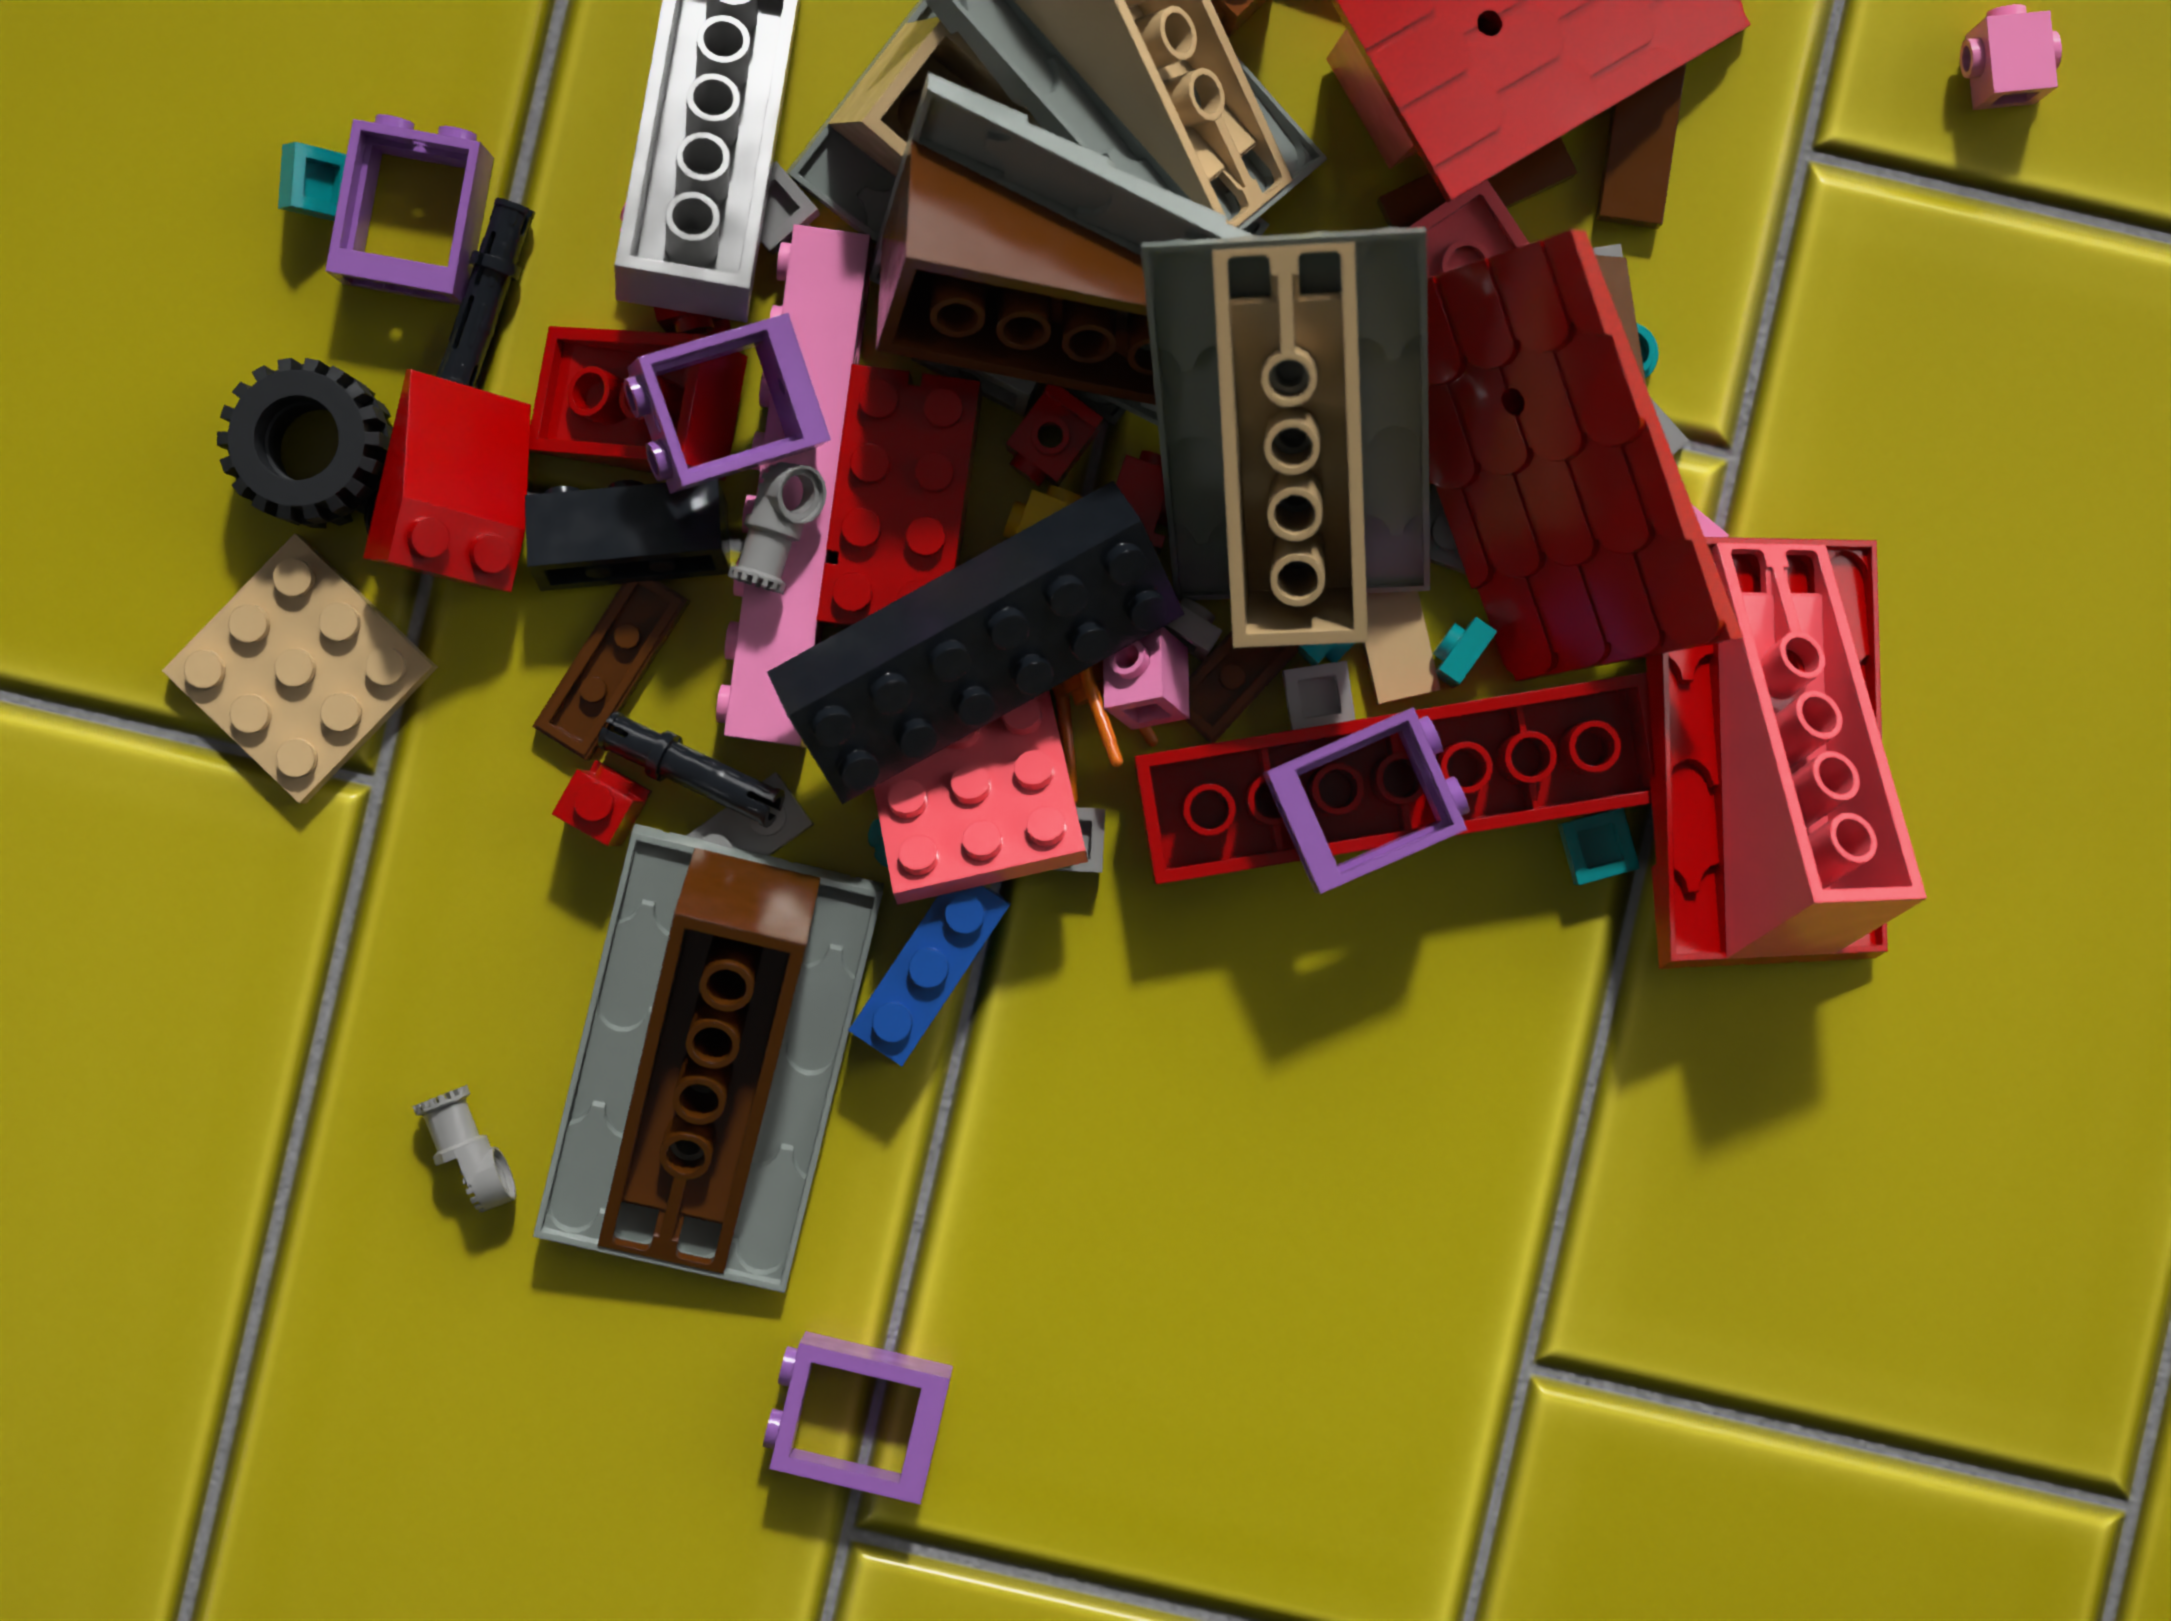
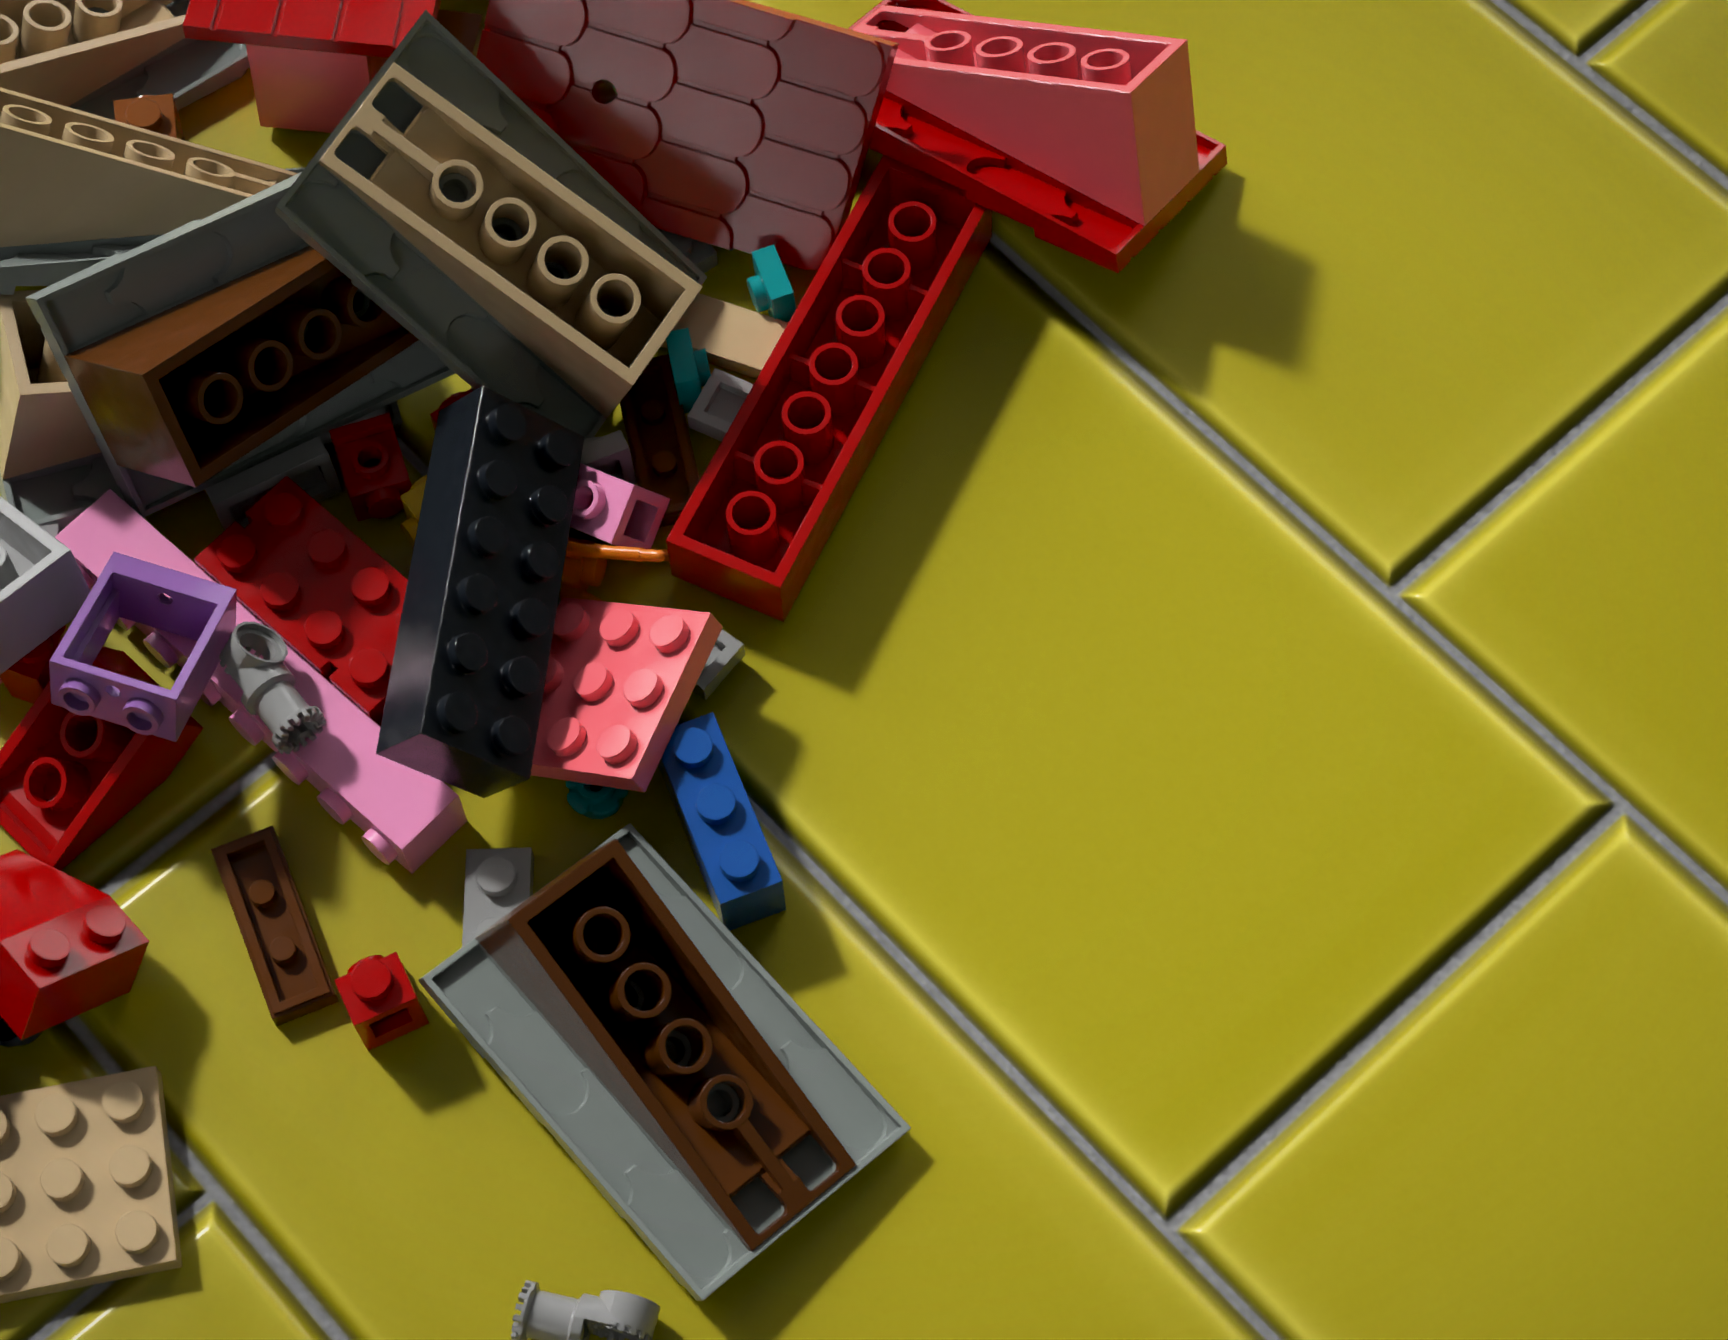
camera: 50 degrees left, 25 degrees down
black brick [525,479,731,591] -> none
black pin [598,711,785,828] -> none
medium lavender window [763,1331,953,1505] -> none
medium lavender window [1262,707,1470,894] -> none
teal plate [1557,808,1640,885] -> none

